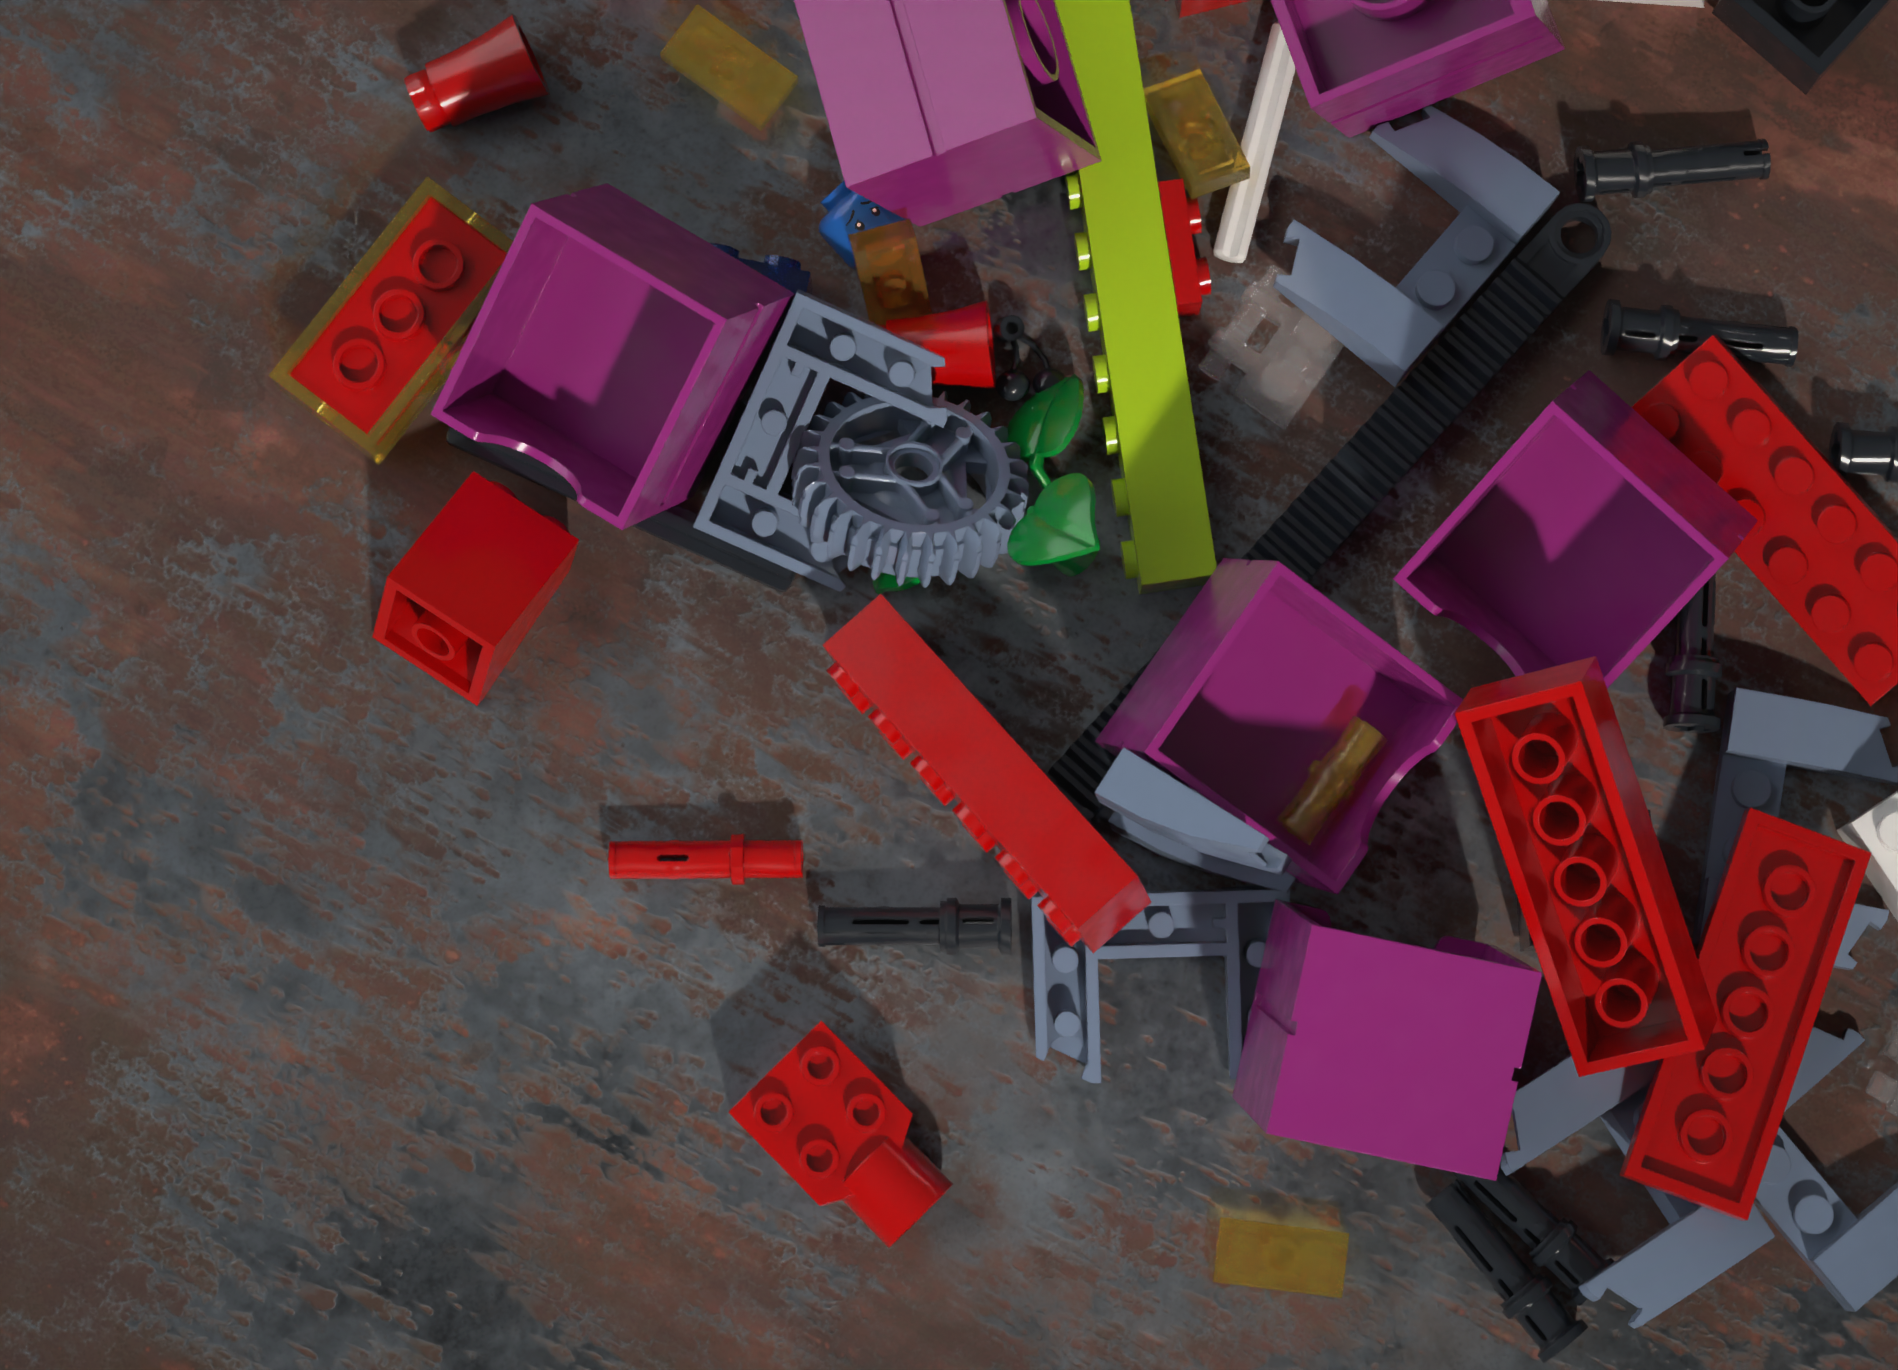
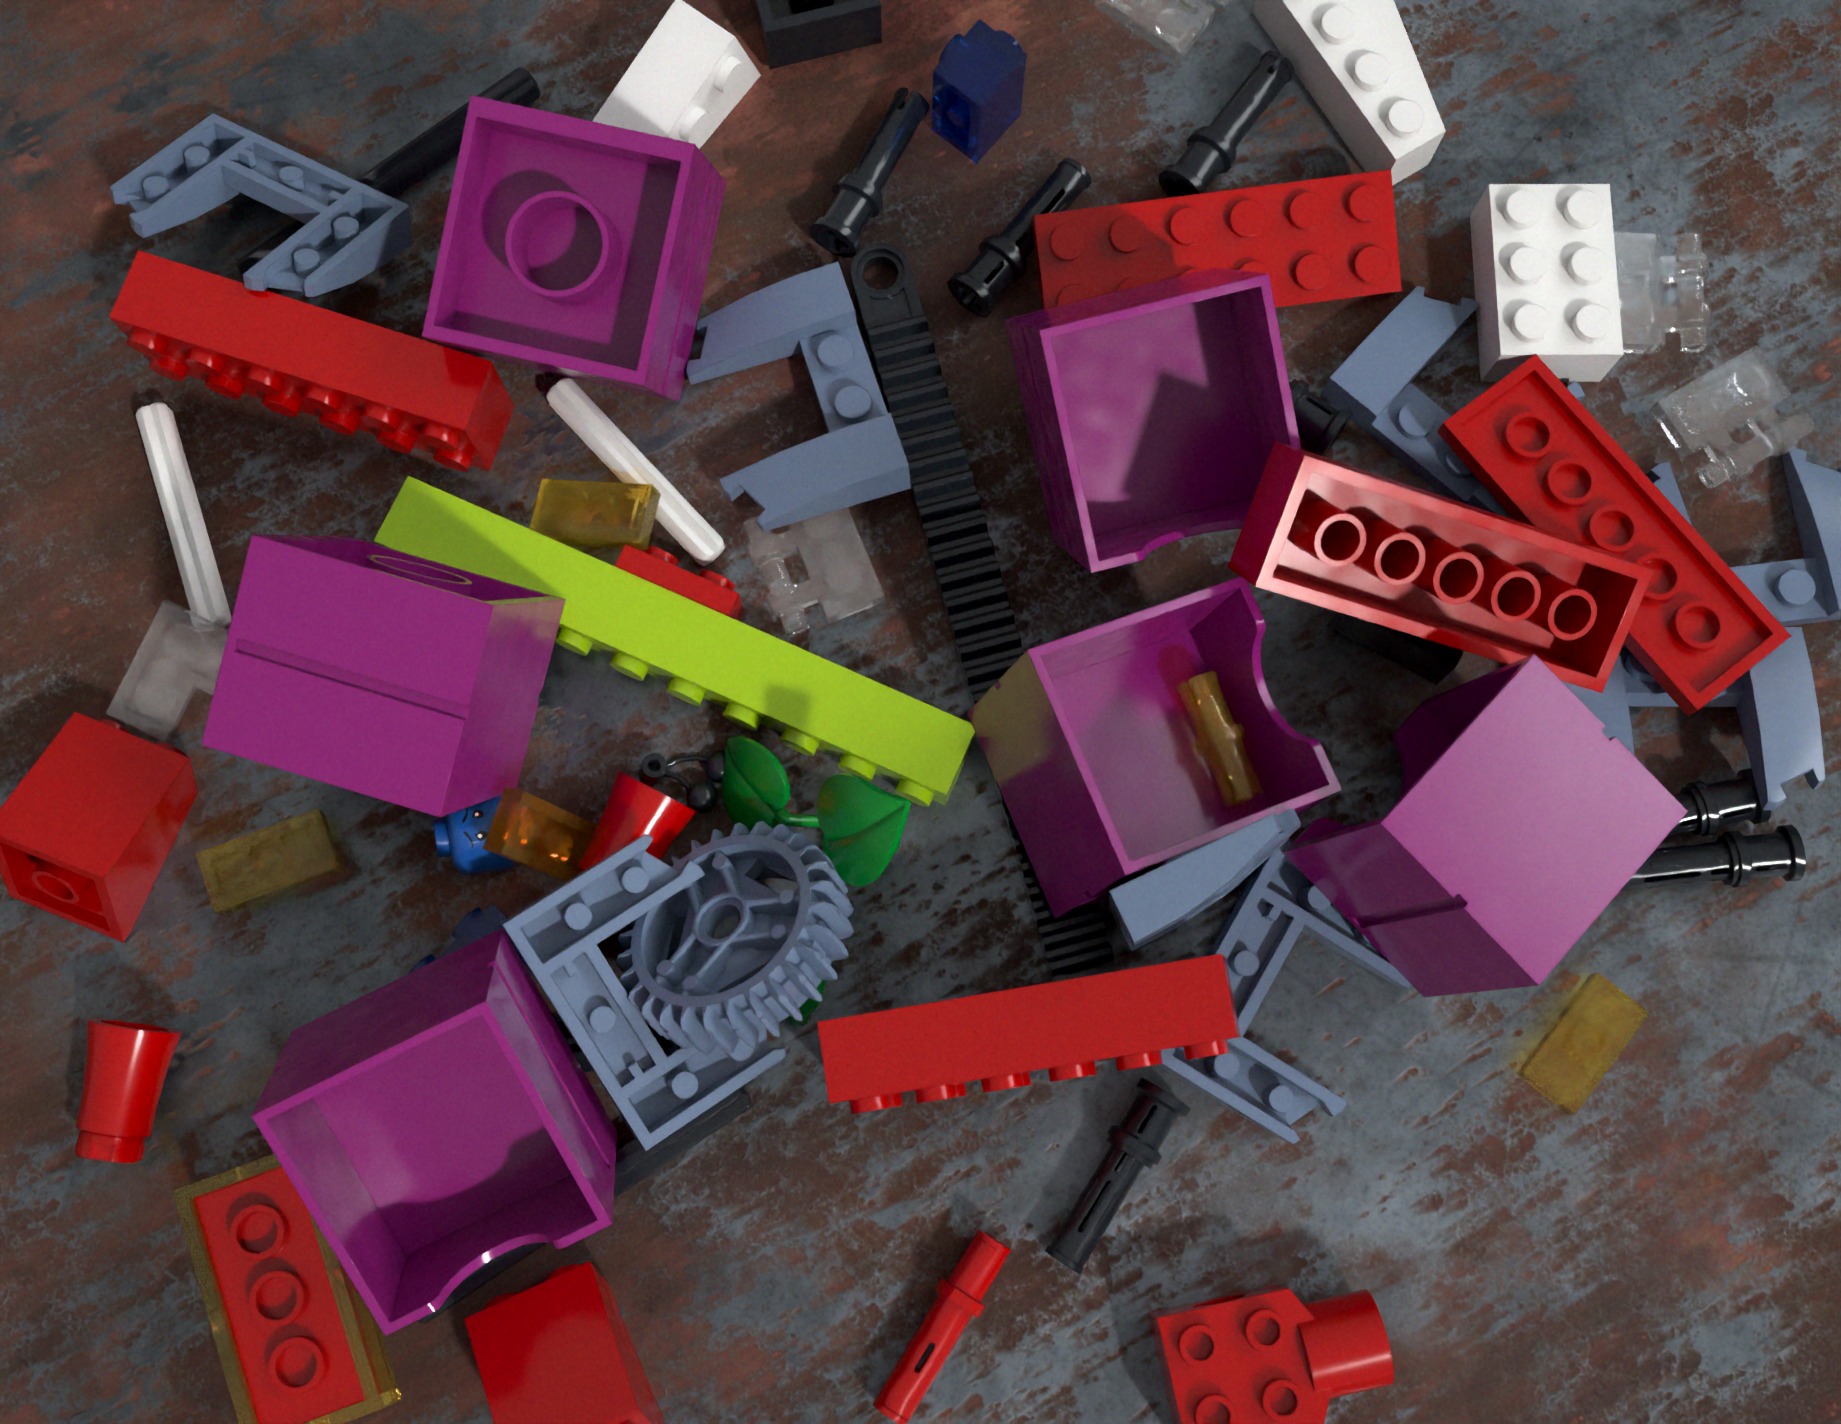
camera: 60 degrees left, 5 degrees down
none -> clear blue brick [932,19,1027,164]

